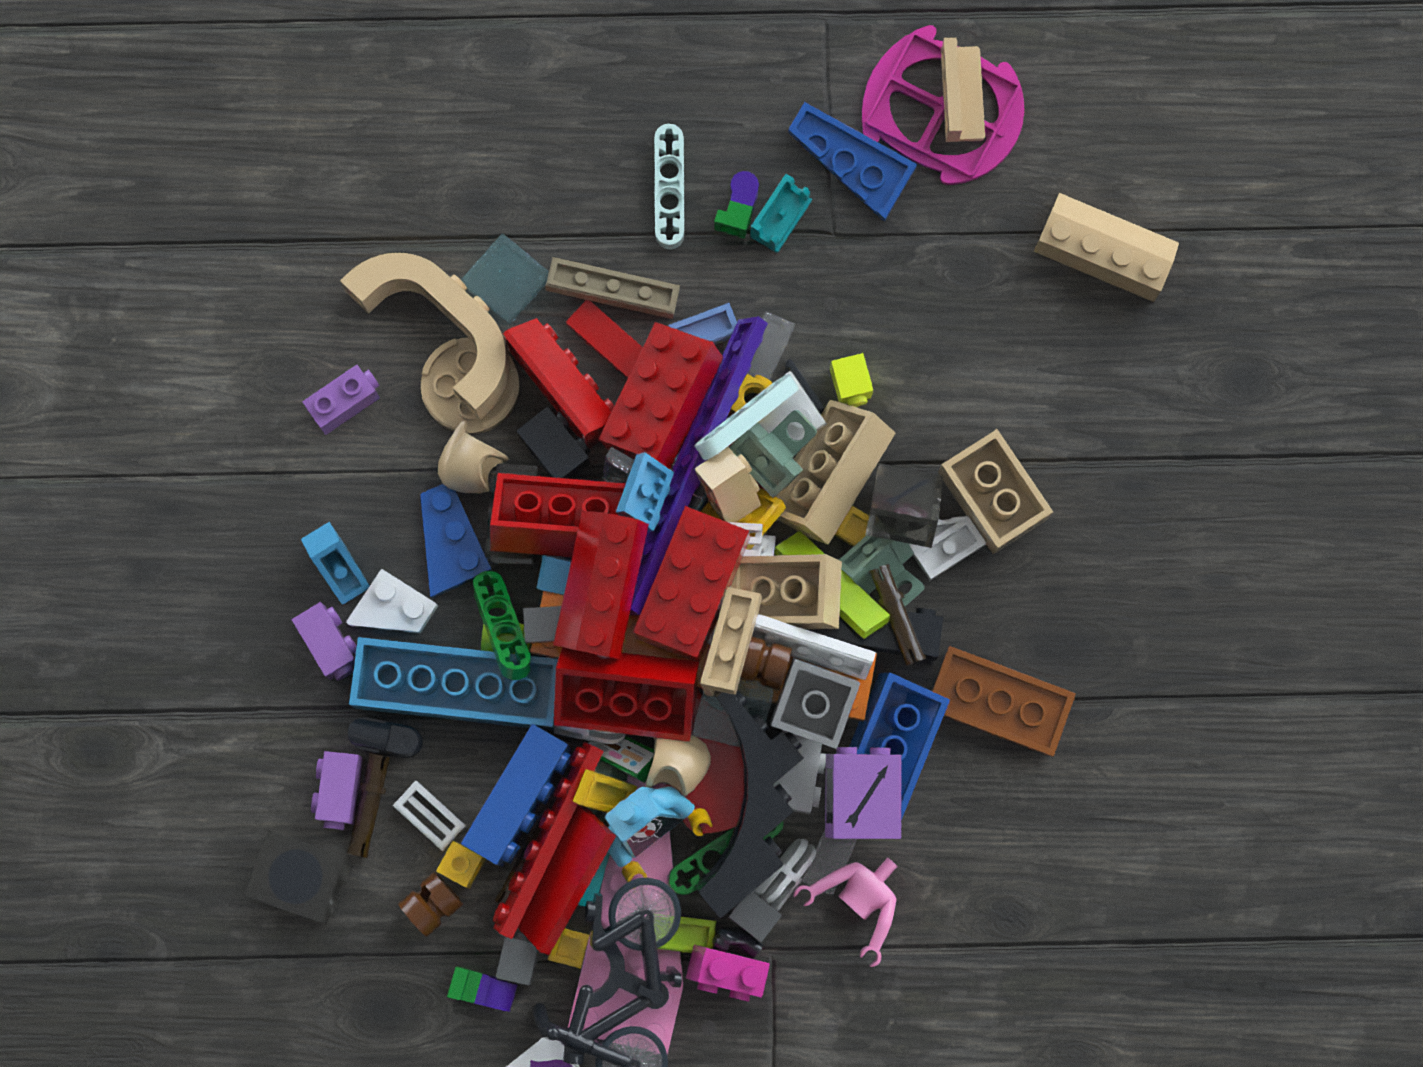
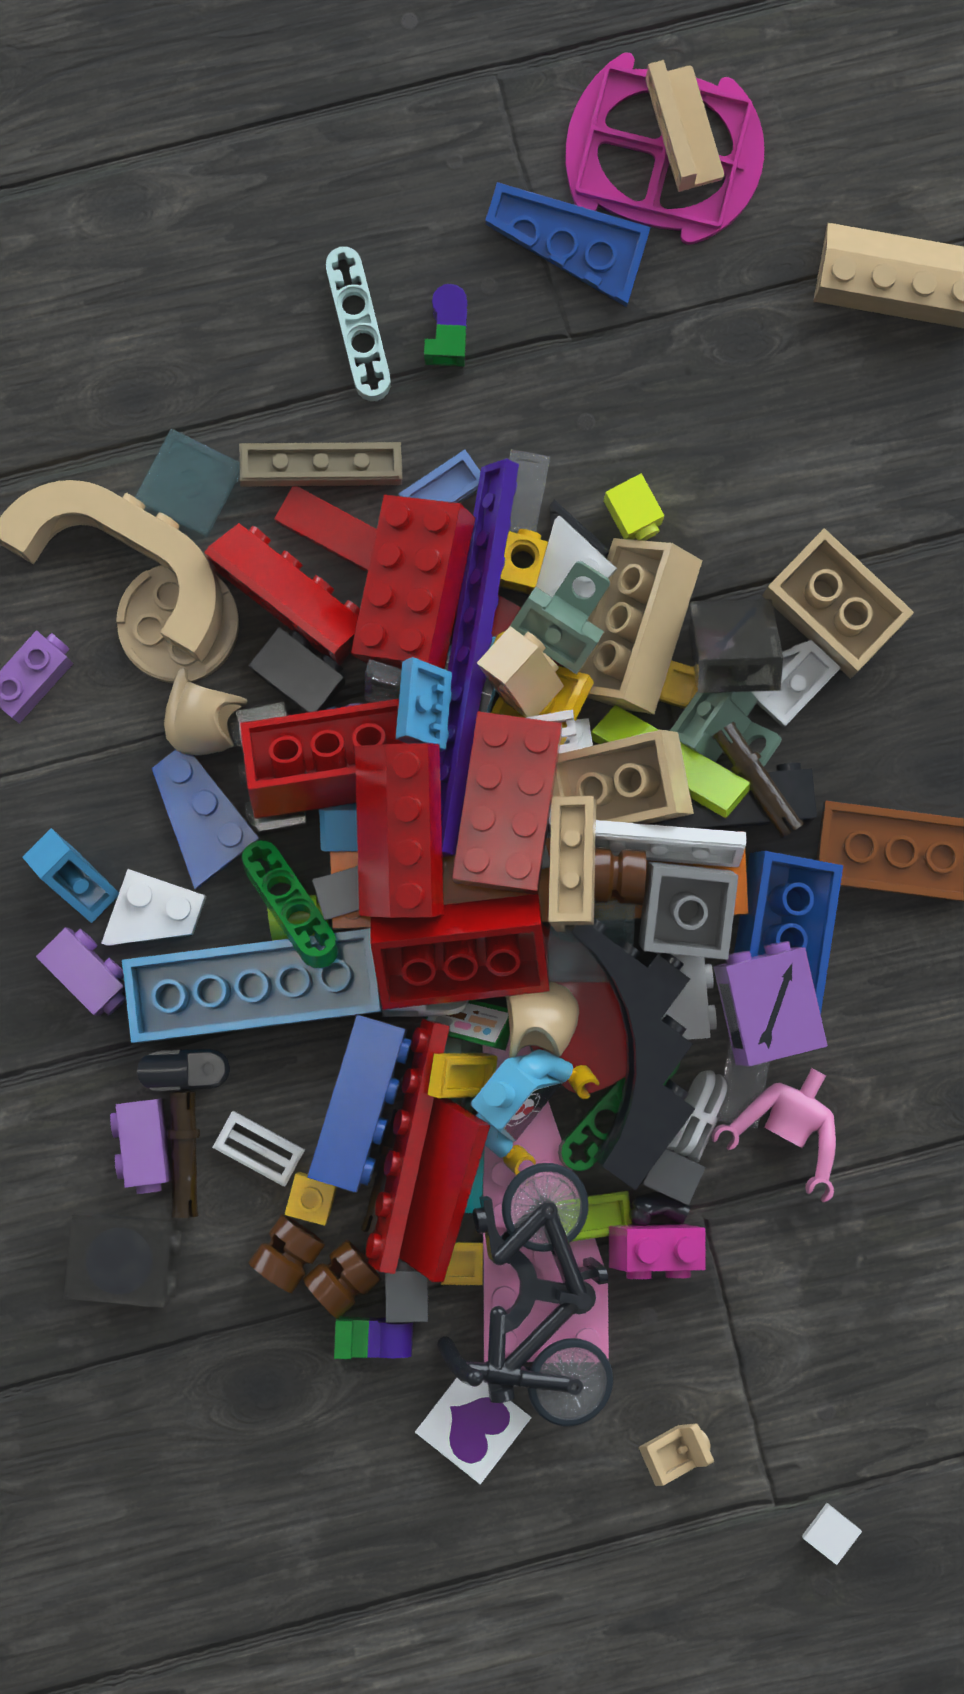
camera: 15 degrees left, 5 degrees up
light aqua beam [695,374,799,460] -> none
teal hinge [750,174,812,254] -> none
none -> reddish brown wheel [303,1239,382,1319]

